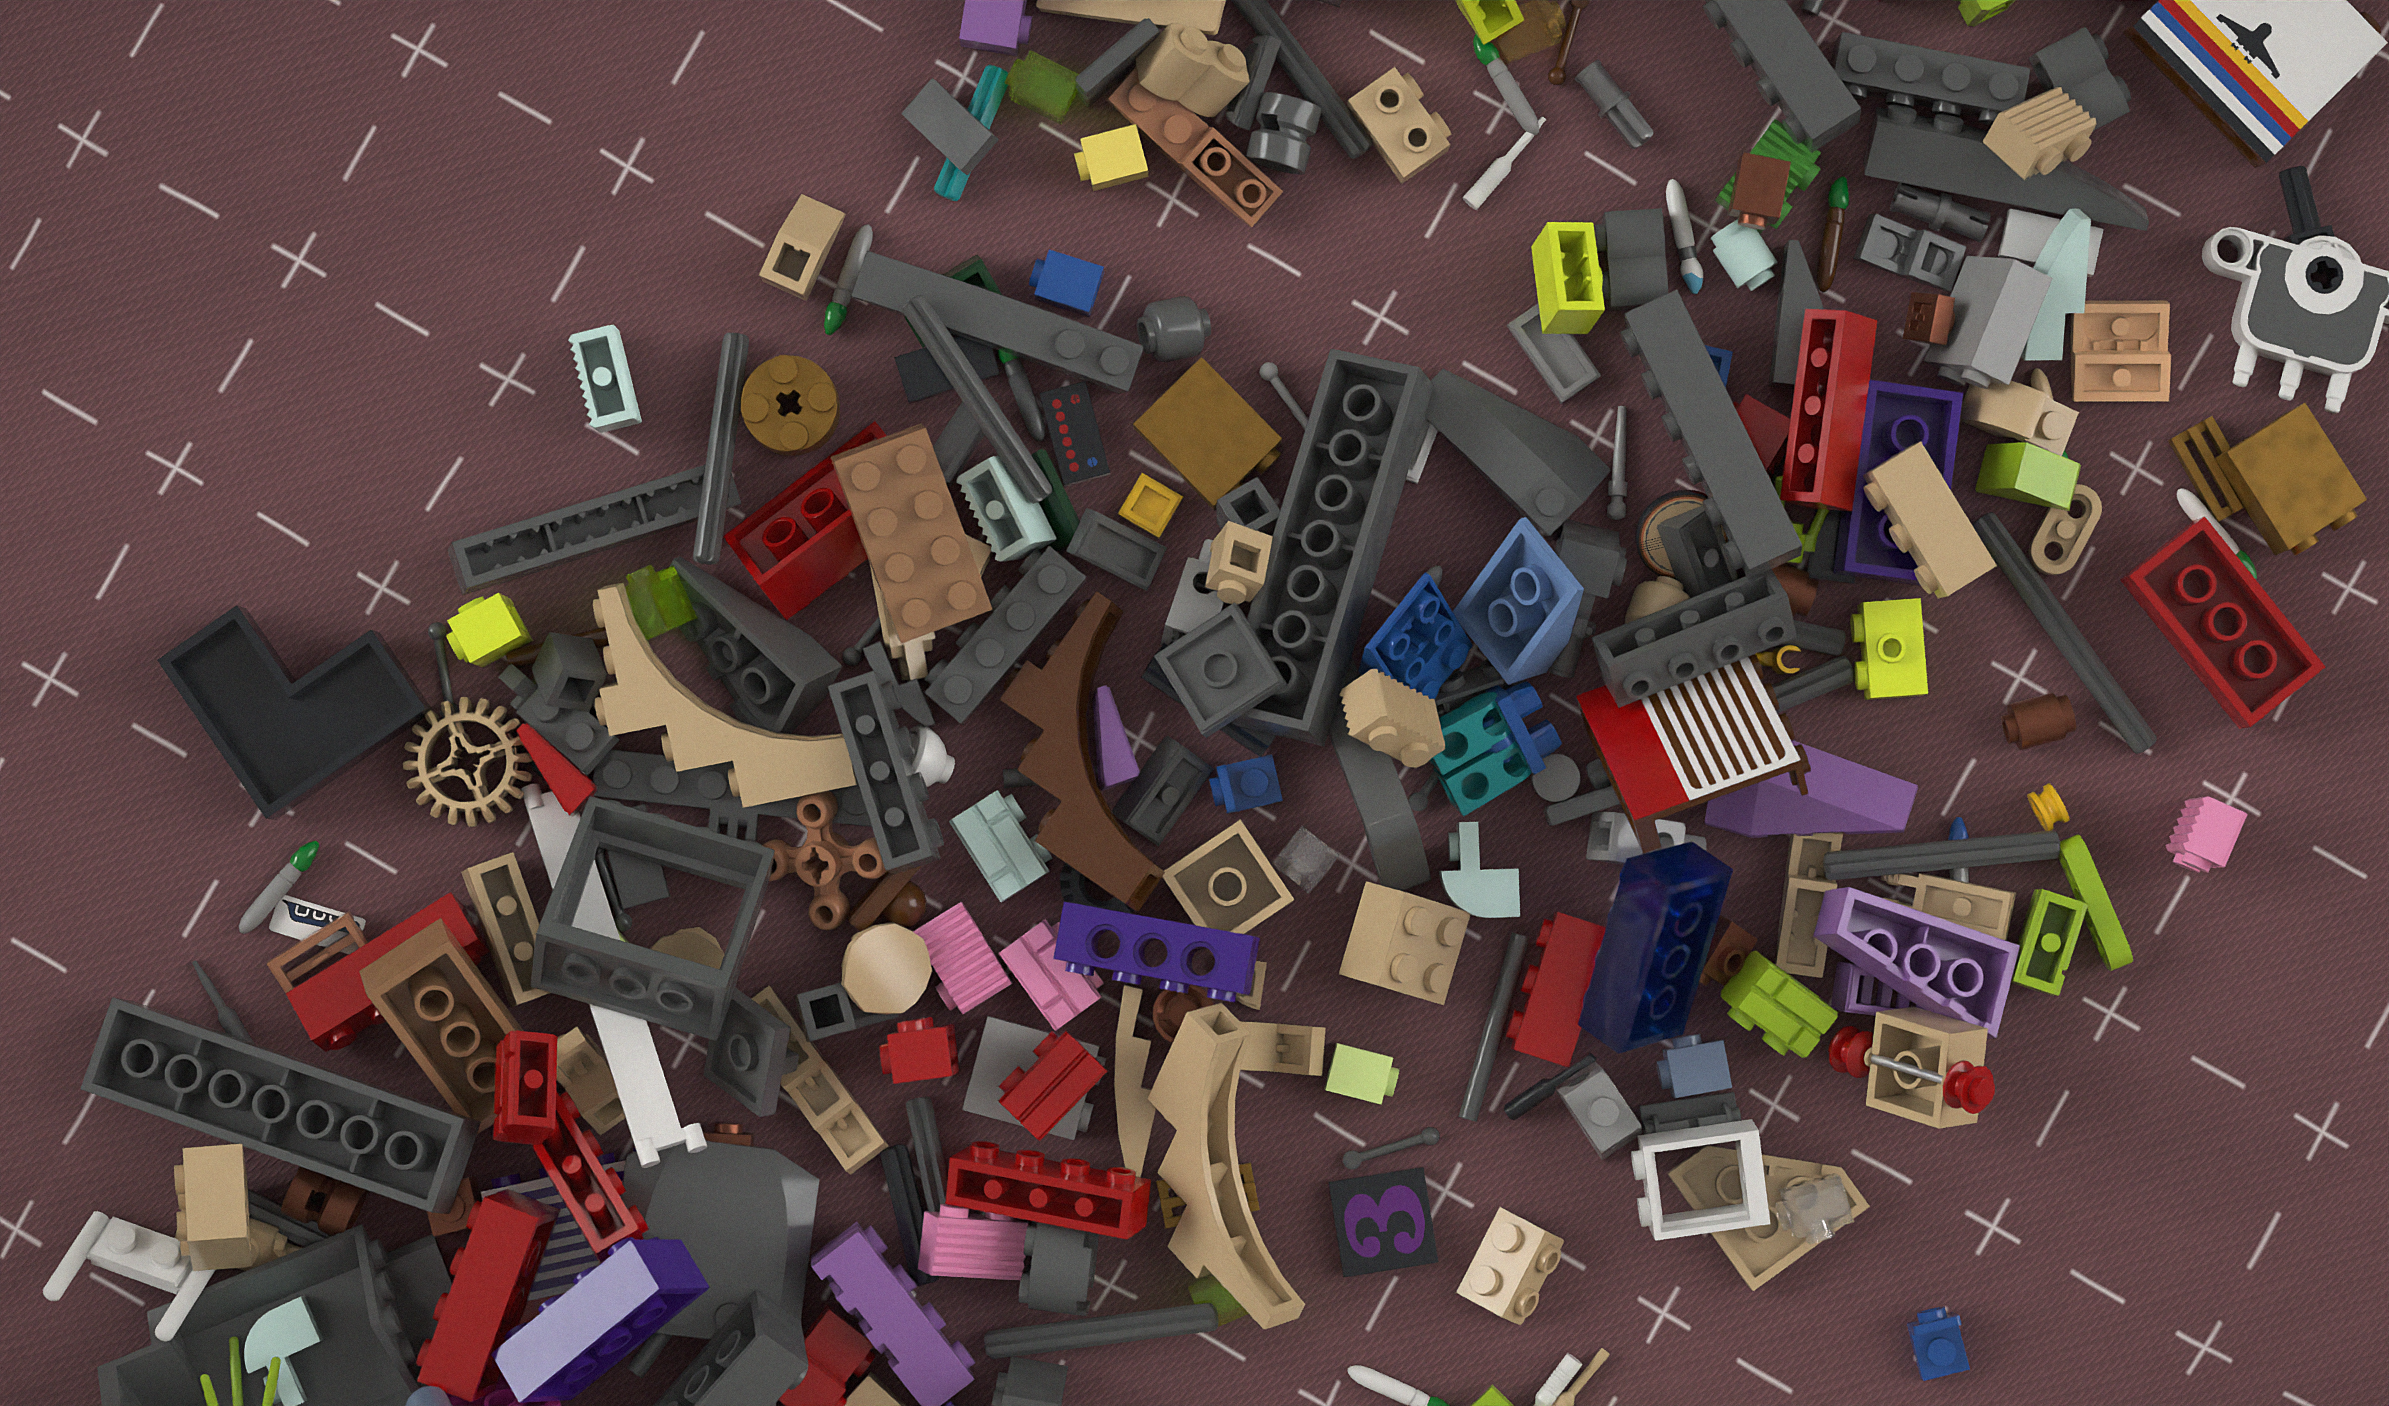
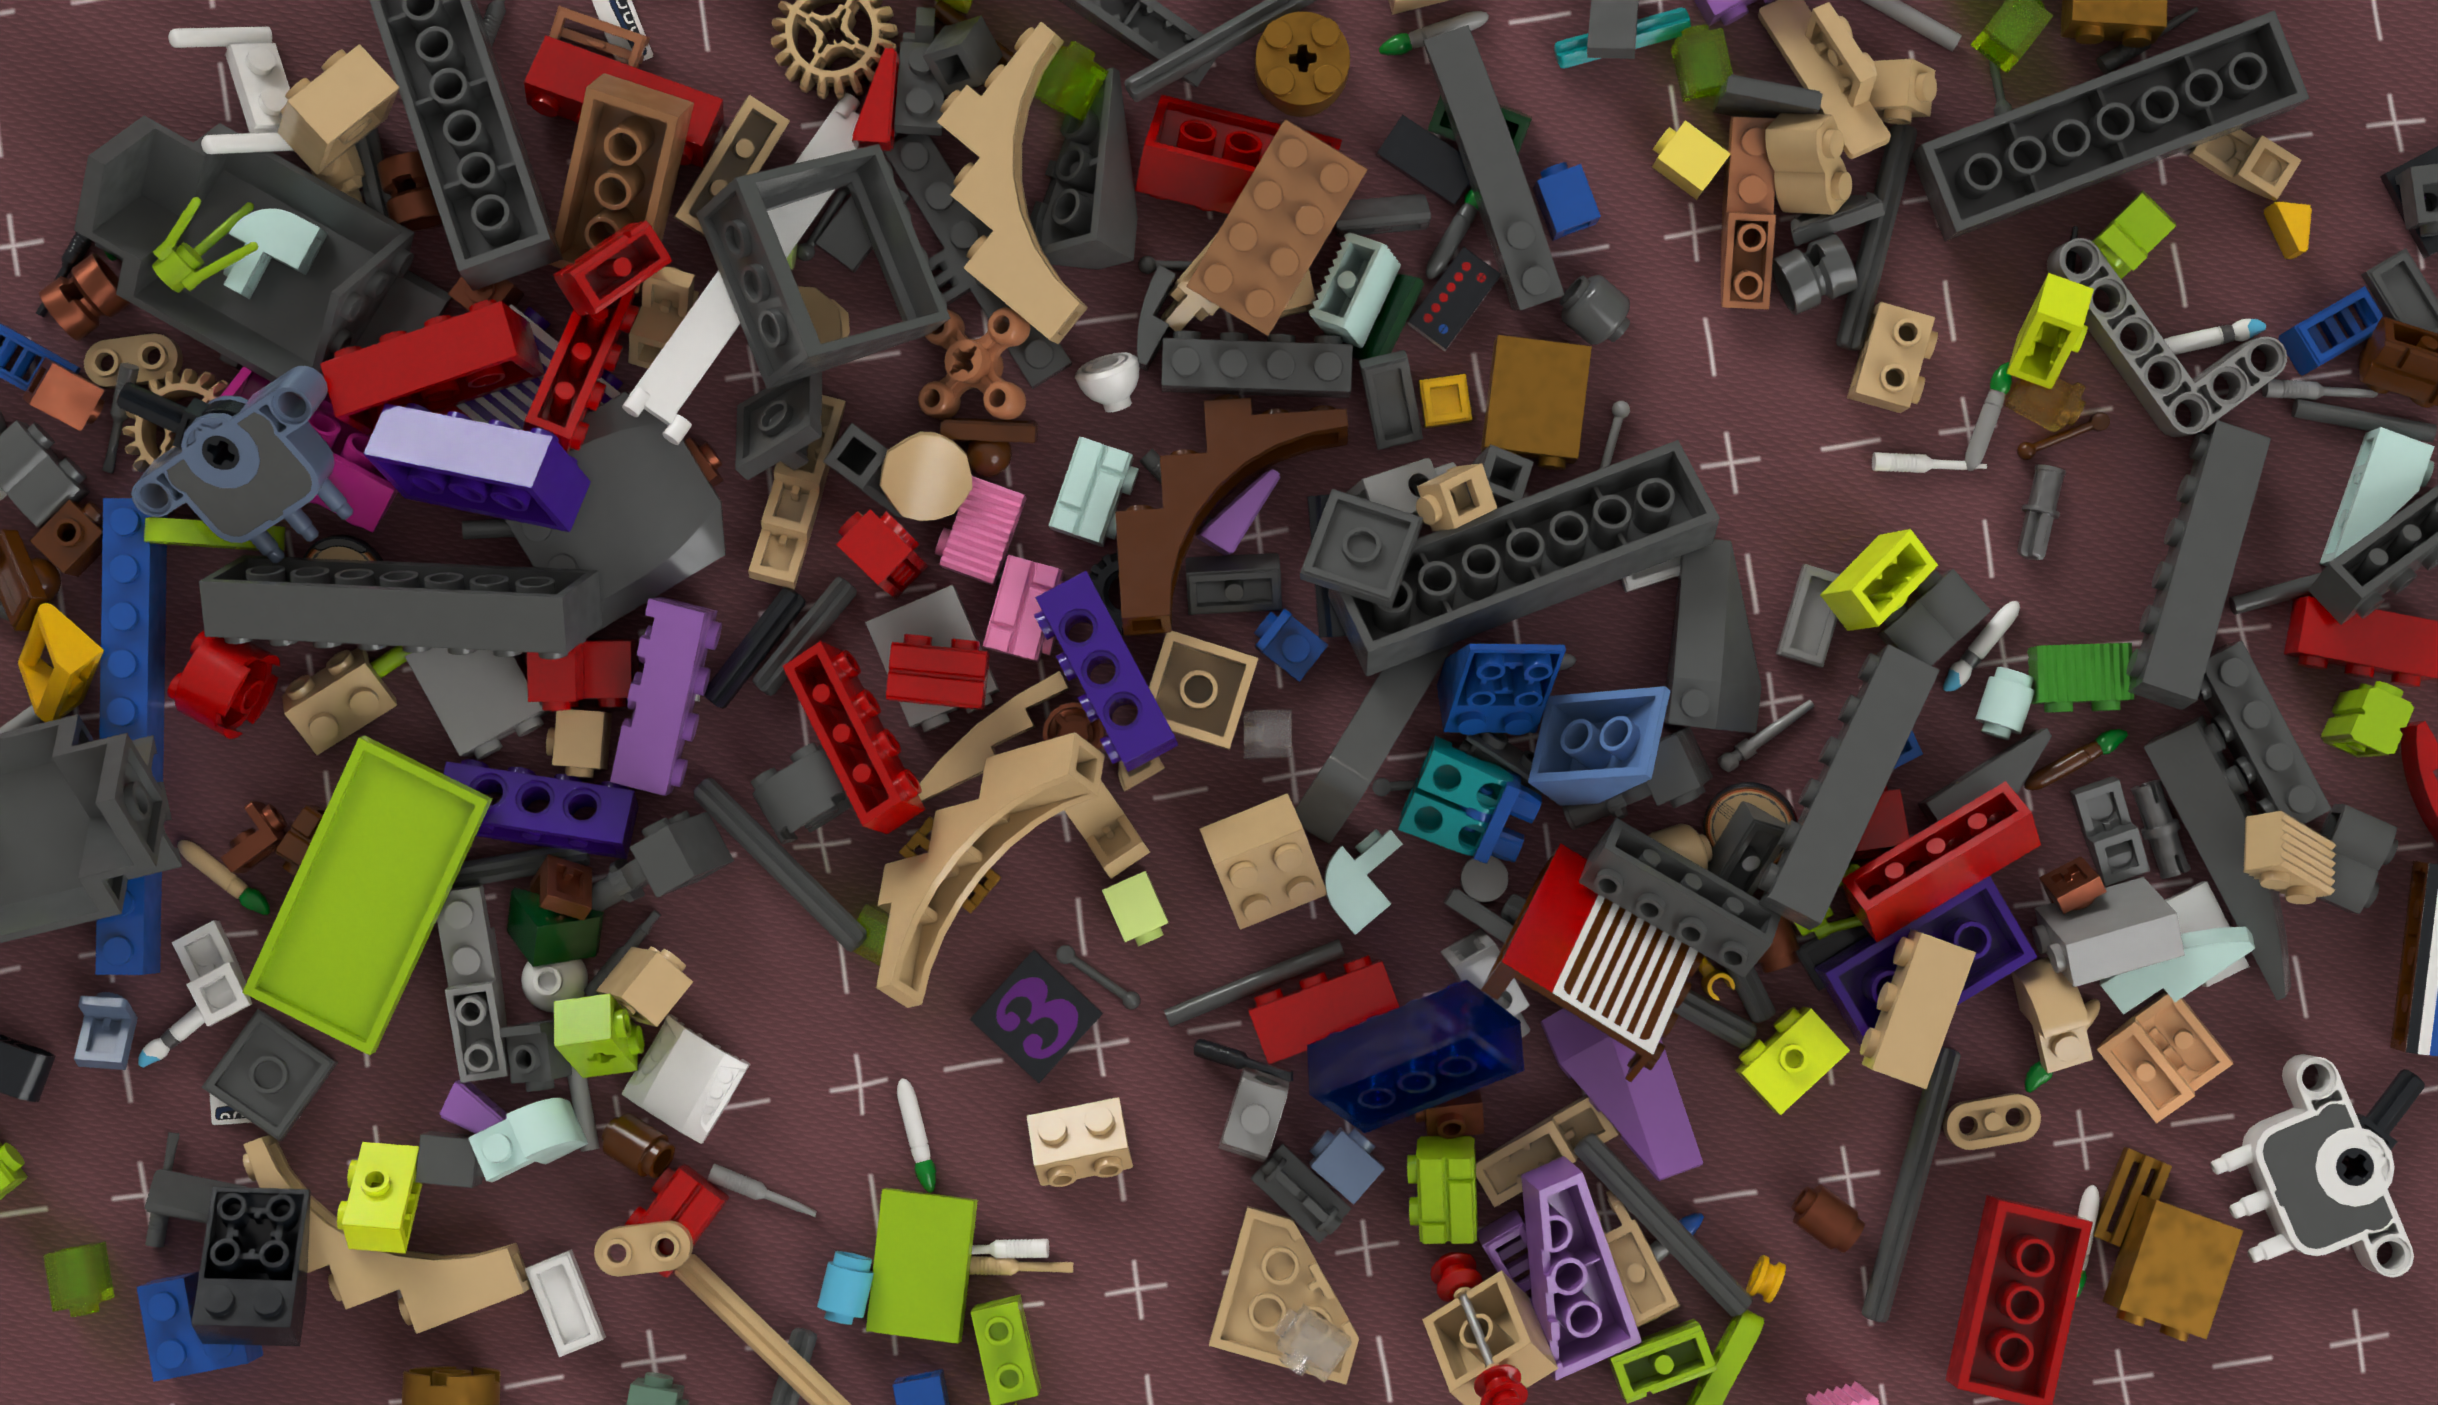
camera: 55 degrees right, 0 degrees up
dark grey brick [828,671,944,874] -> none
dark grey axle [902,294,1052,504] -> none
bright pink brick [918,1204,1028,1280] -> none
tan brick [1339,669,1445,768] -> none
white window [1631,1119,1770,1241] -> none
copper brick [1728,152,1791,230] -> none
lime slope [1975,442,2081,511] -> none

